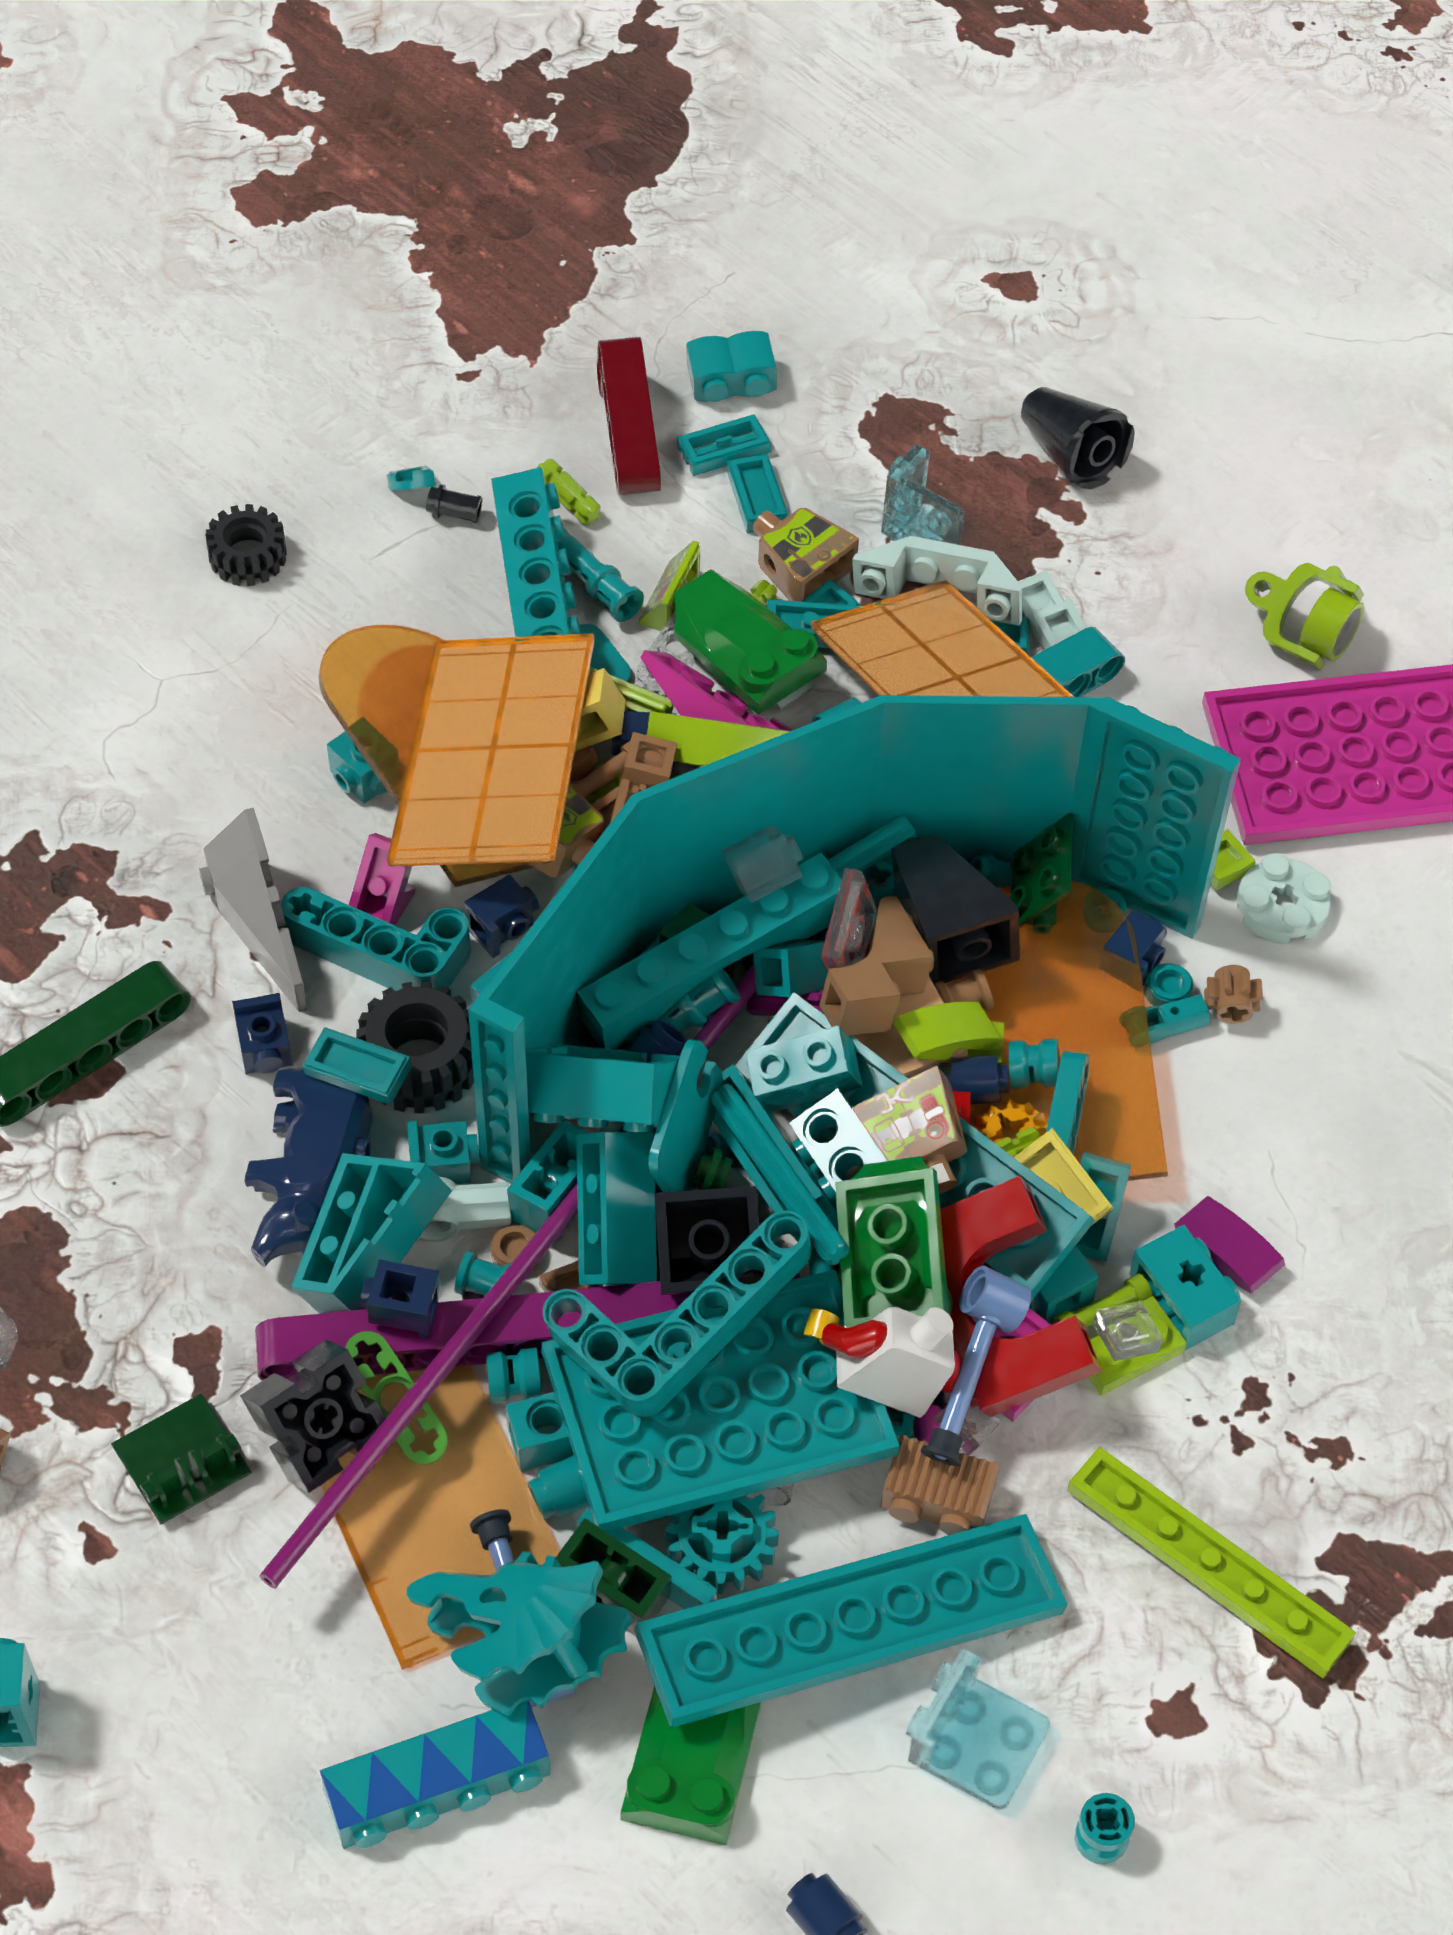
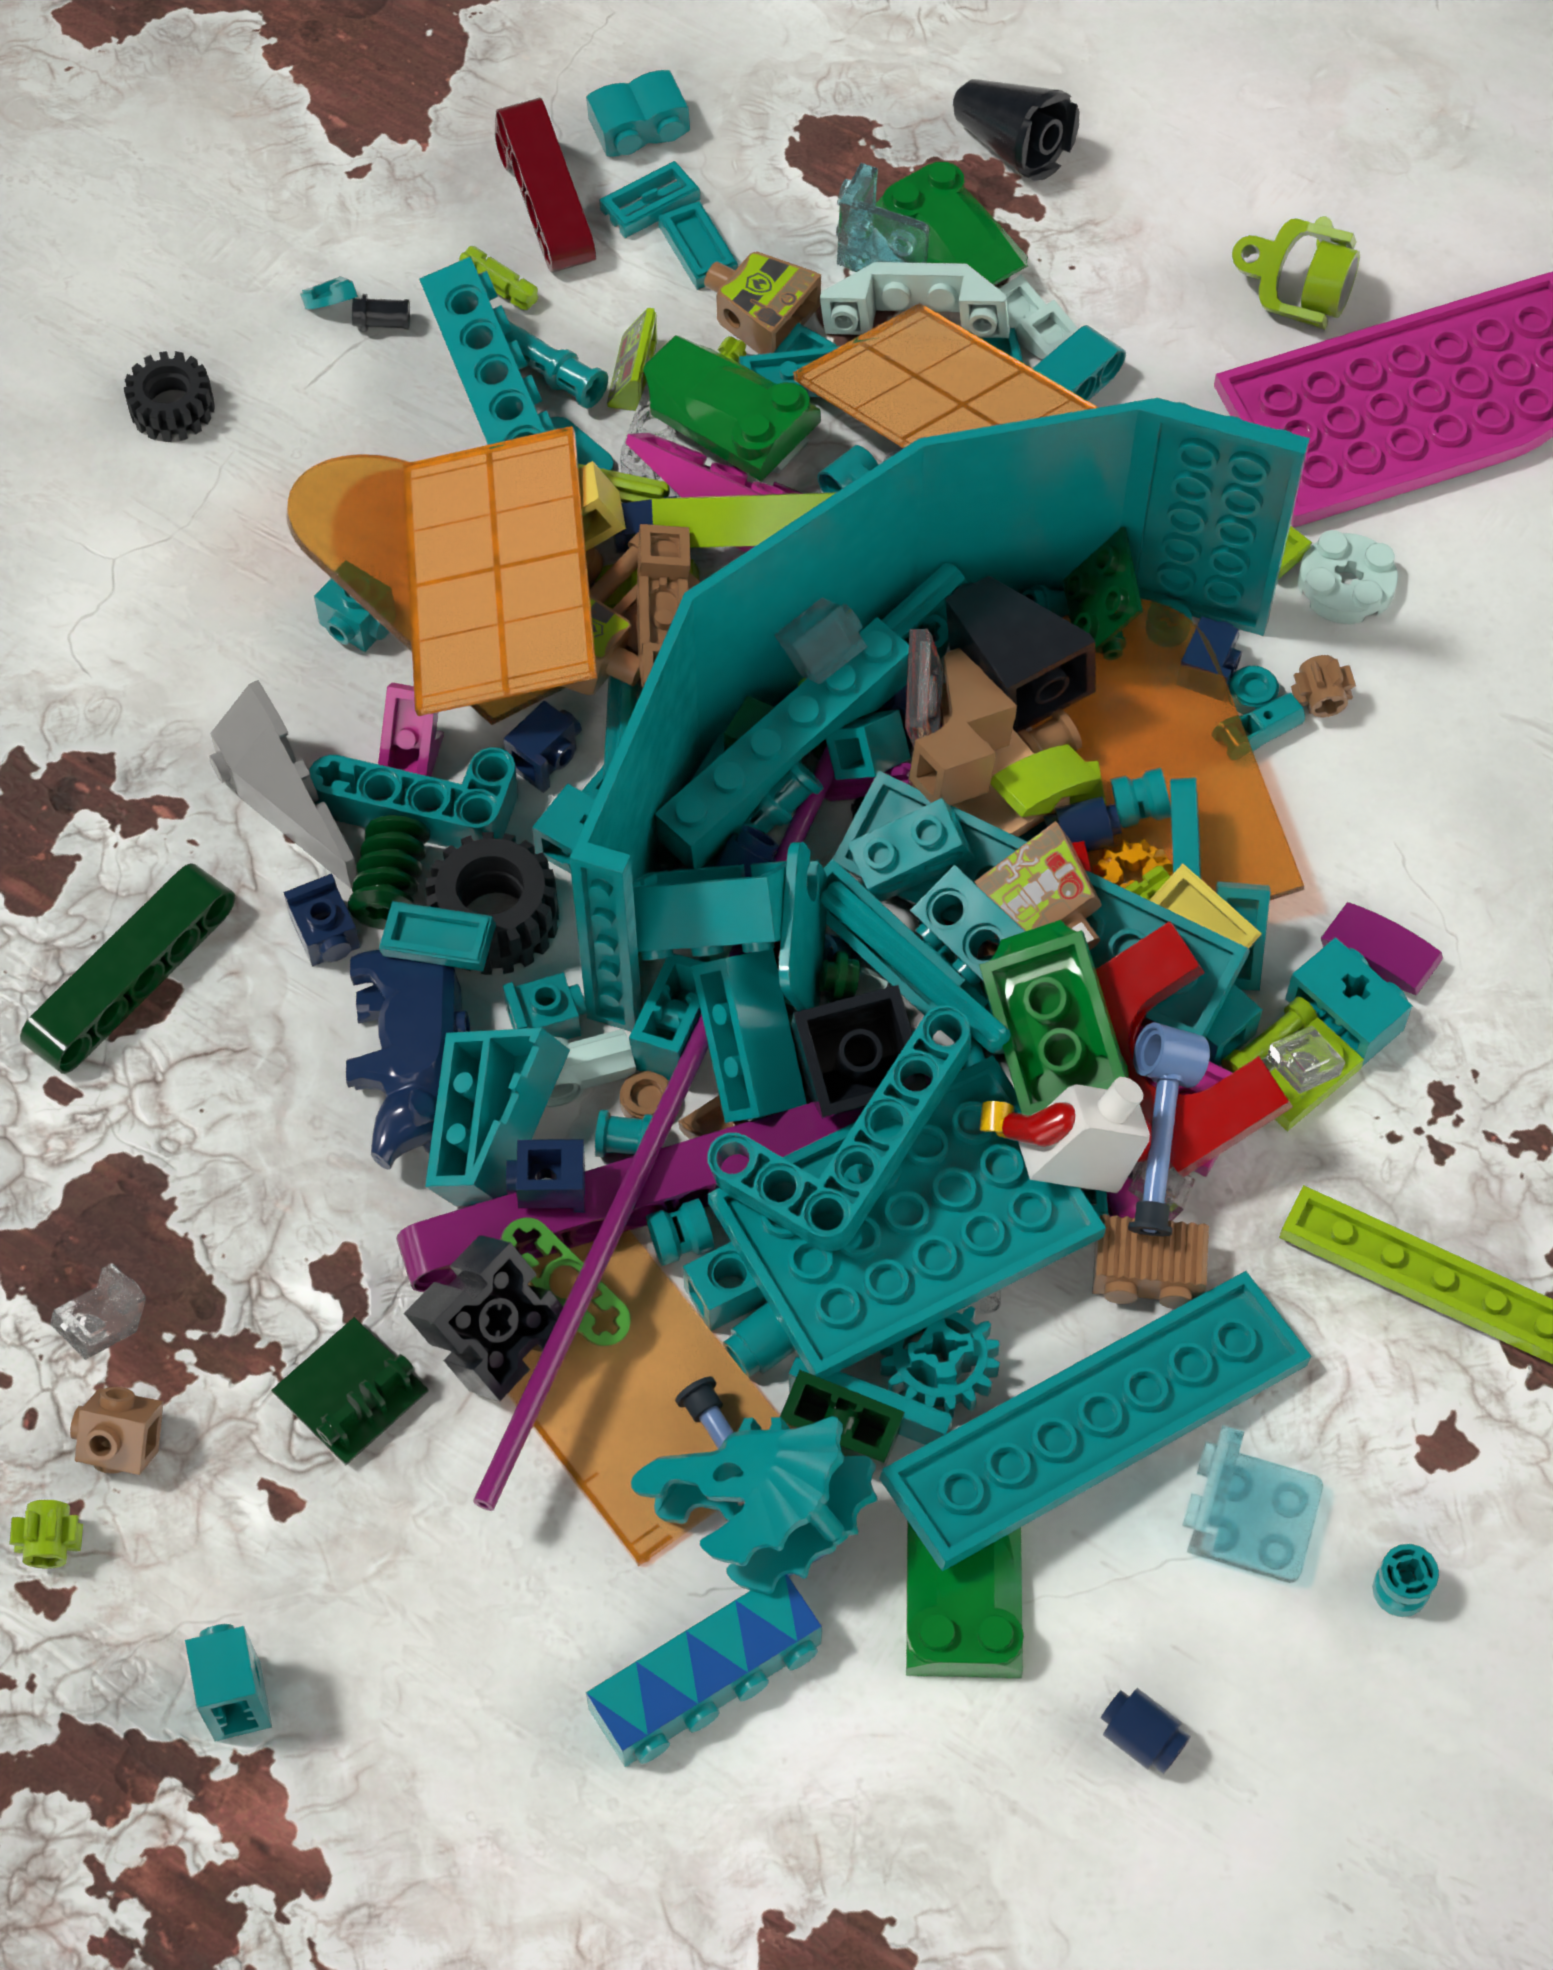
camera: 10 degrees left, 5 degrees up
none -> dark green piece [348,815,430,930]
none -> green slope [872,162,1028,285]

